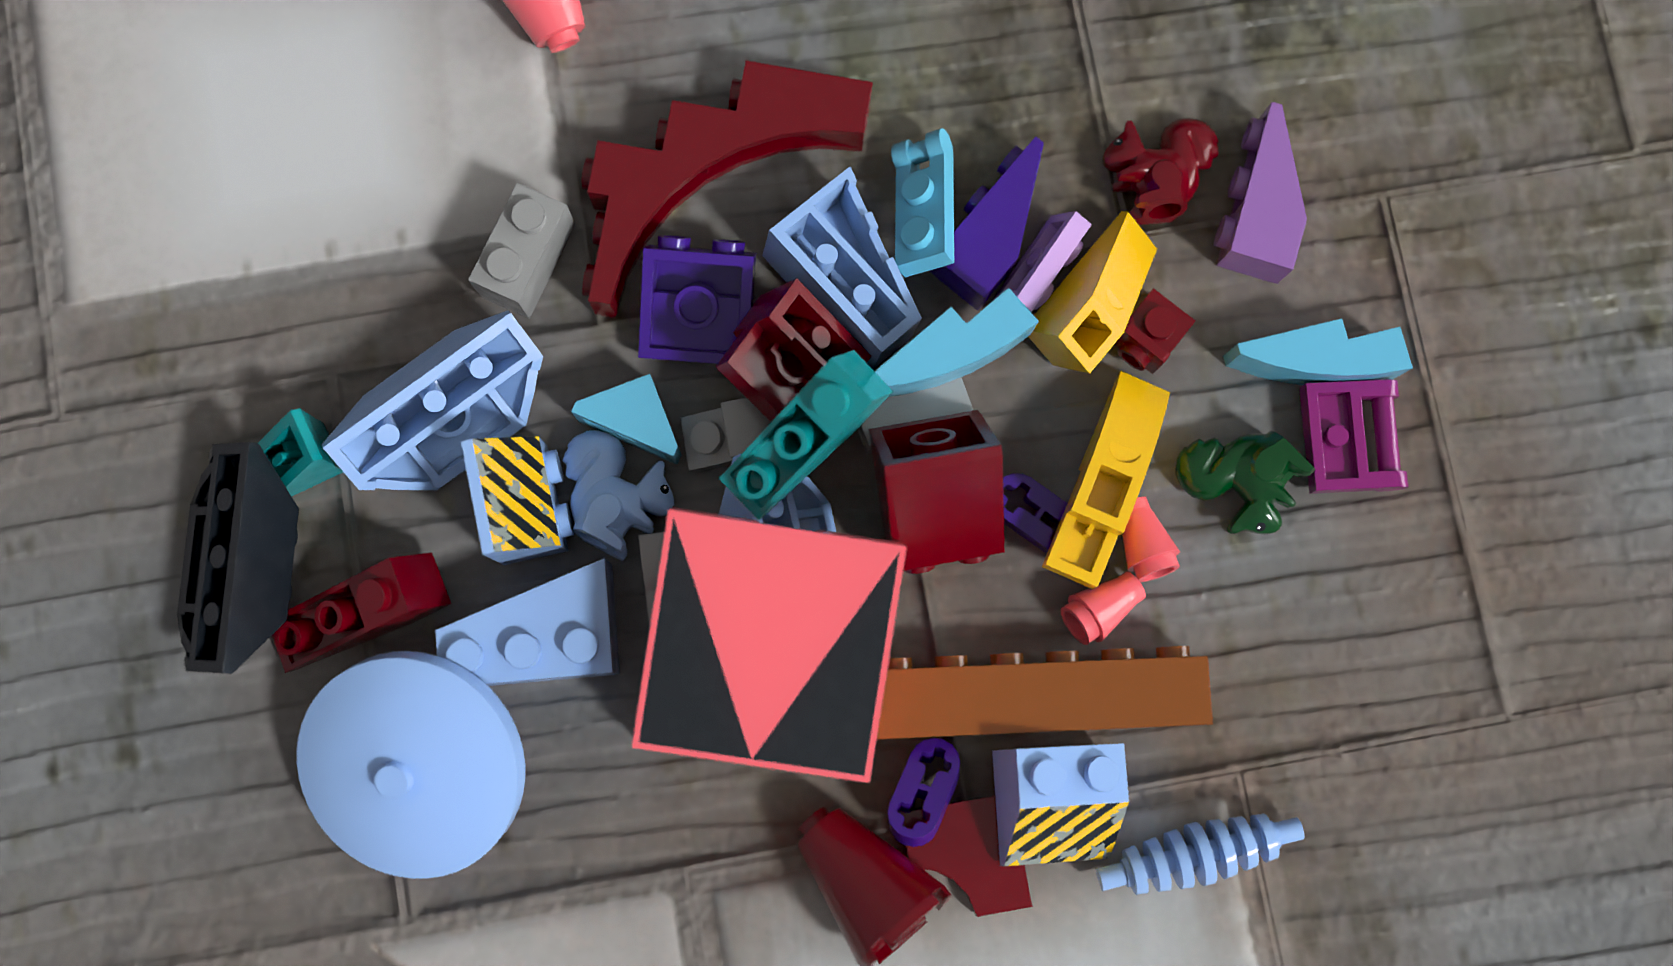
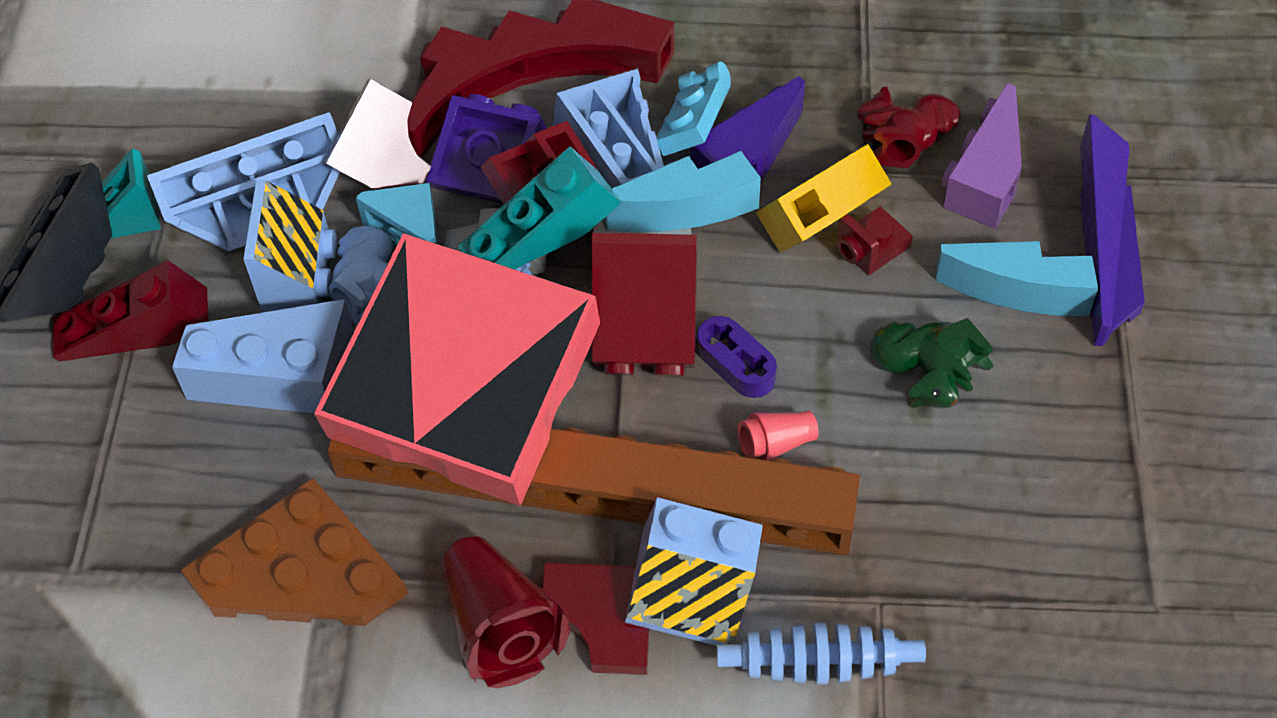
camera: 25 degrees right, 25 degrees down
light blue dish [297,651,525,879] -> none
light grey brick [468,183,576,319] -> none
dark purple beam [888,738,960,847] -> none
lavender plate [993,211,1091,312] -> none
yellow slope [1042,371,1170,589] -> none
coral cone [1122,497,1180,582] -> none
magenta plate [1299,379,1409,494] -> none
none -> dark orange plate [181,478,408,626]
none -> tile [324,79,431,190]
none -> dark purple wedge [1080,115,1145,346]

